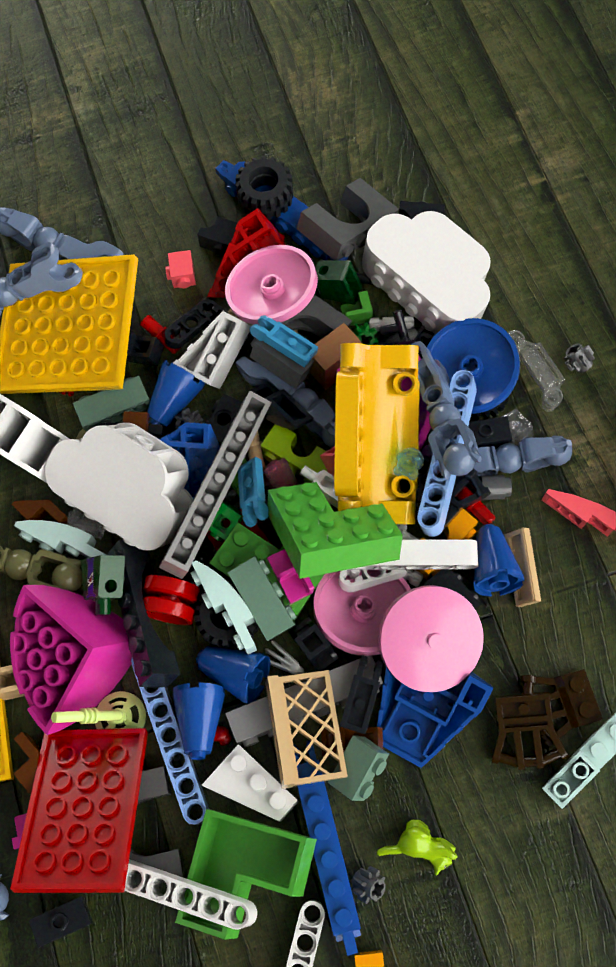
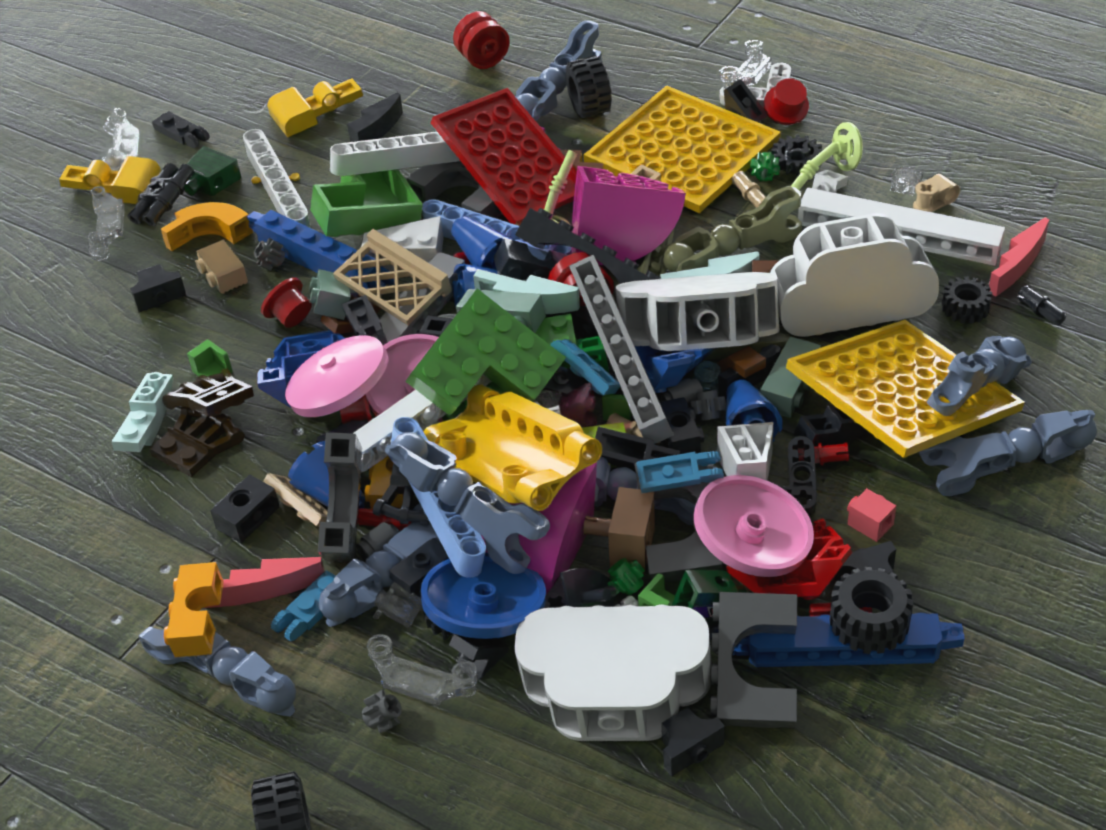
camera: 140 degrees right, 25 degrees down
torso [81,555,125,615] -> none
lime animal [377,820,458,876] -> none
clear light blue brick [393,448,424,480] -> none
none -> black brick [130,264,186,313]
none -> bright green panel [187,339,233,376]
none -> tan brick [195,239,248,294]
none -> black brick [210,475,280,543]
none -> red piece [261,277,312,328]
none -> dark azure hinge [271,570,335,641]
none -> dark grey arch [318,433,363,563]
none -> black arch [494,238,568,281]

